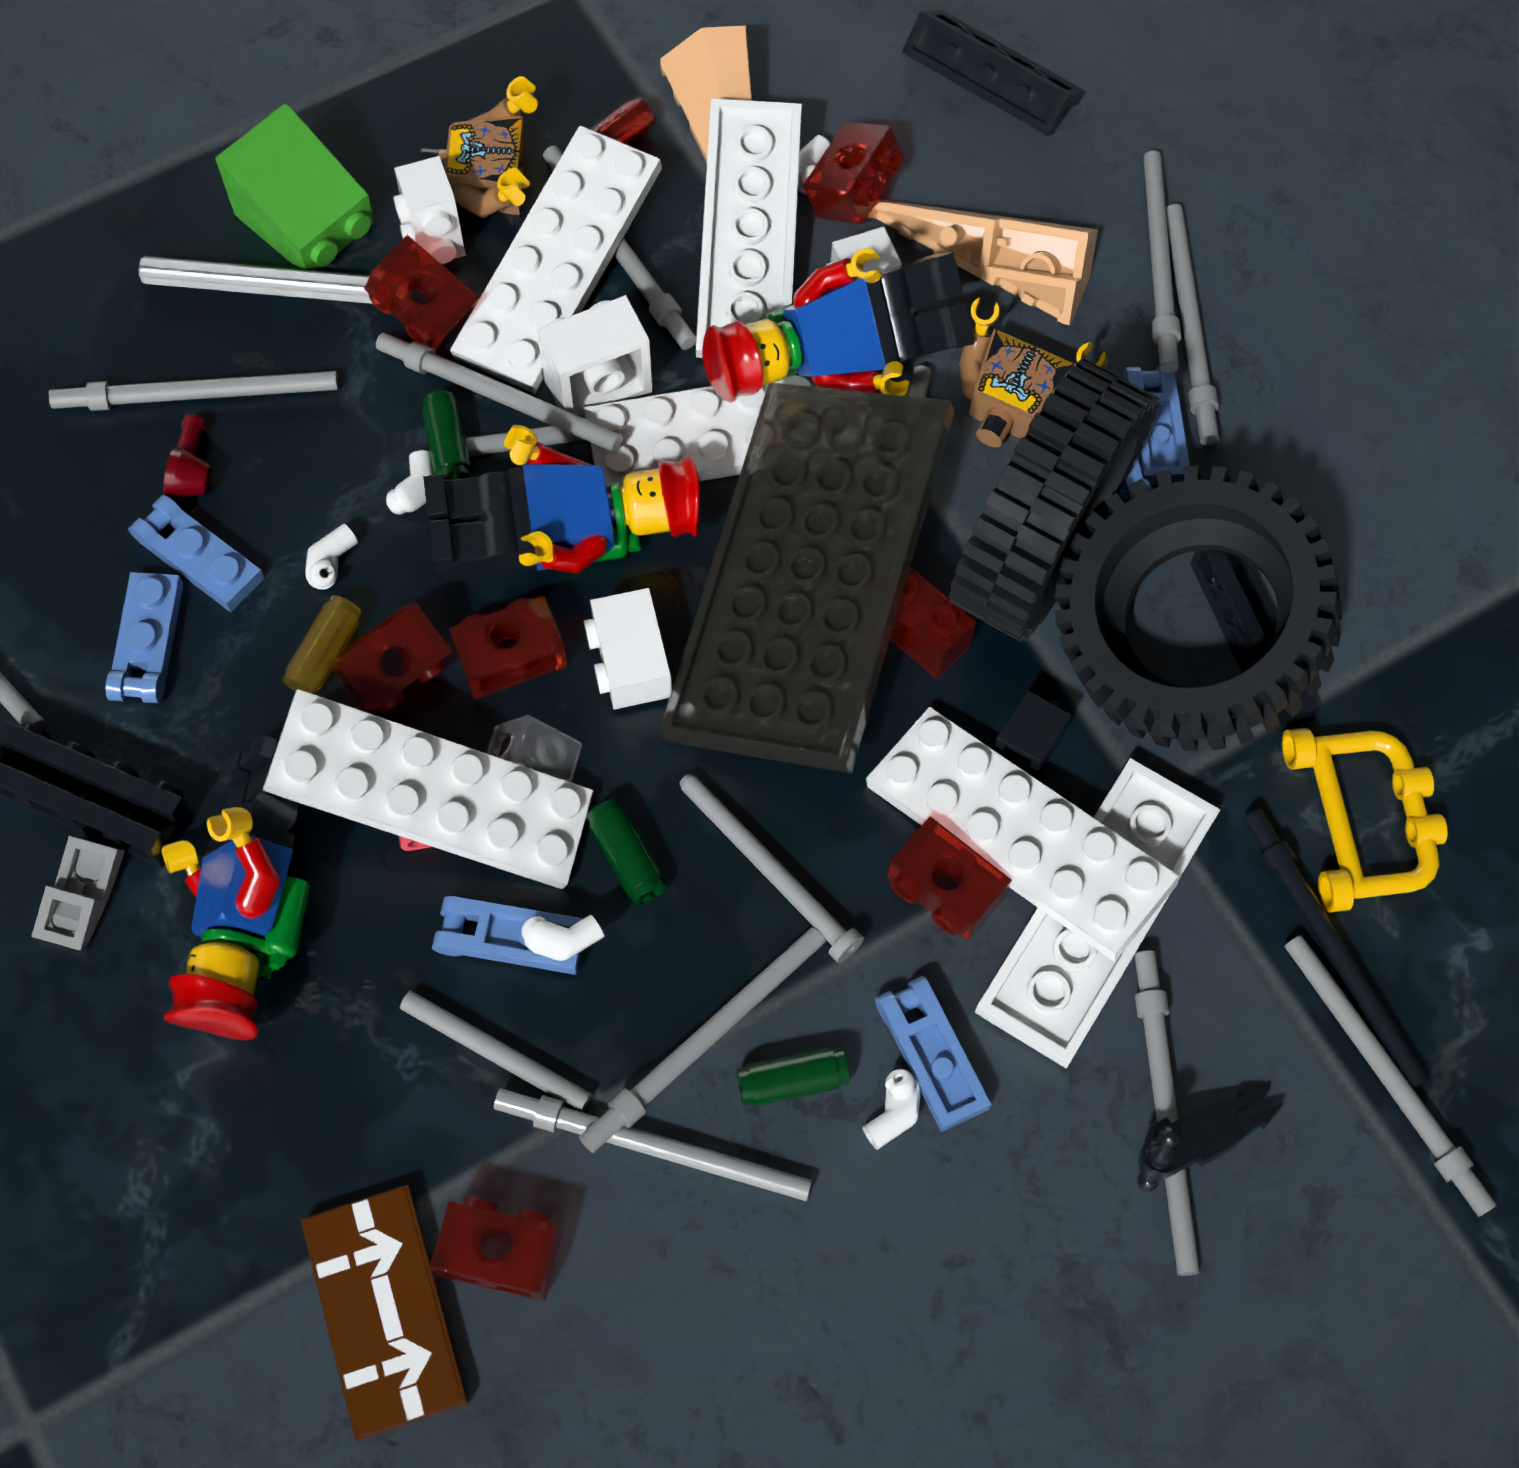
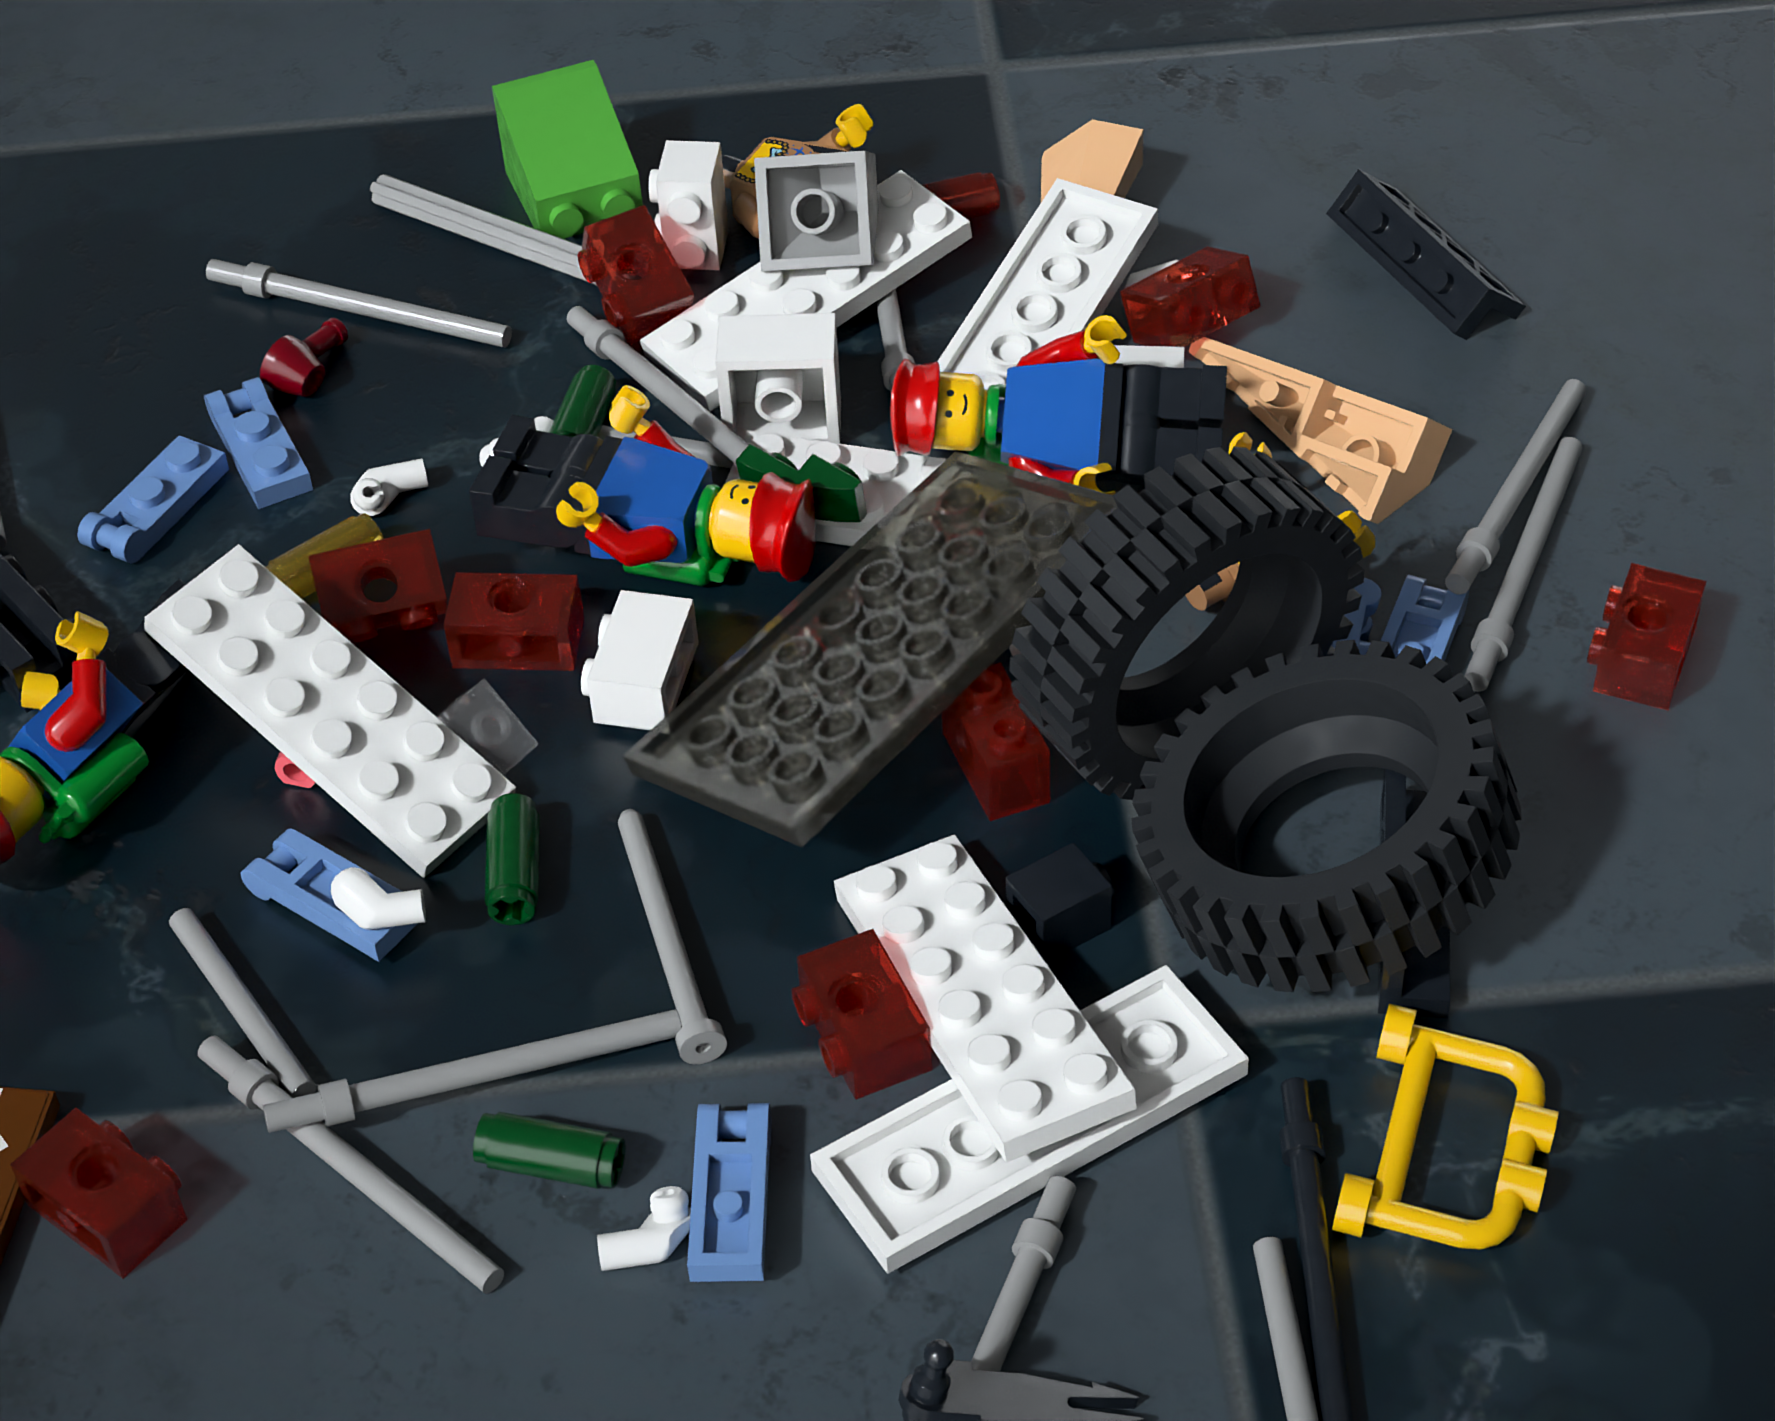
camera: 30 degrees right, 20 degrees down
none -> dark green slope [736,444,867,522]
none -> light grey slope [754,151,878,272]
none -> clear red brick [1587,563,1707,711]

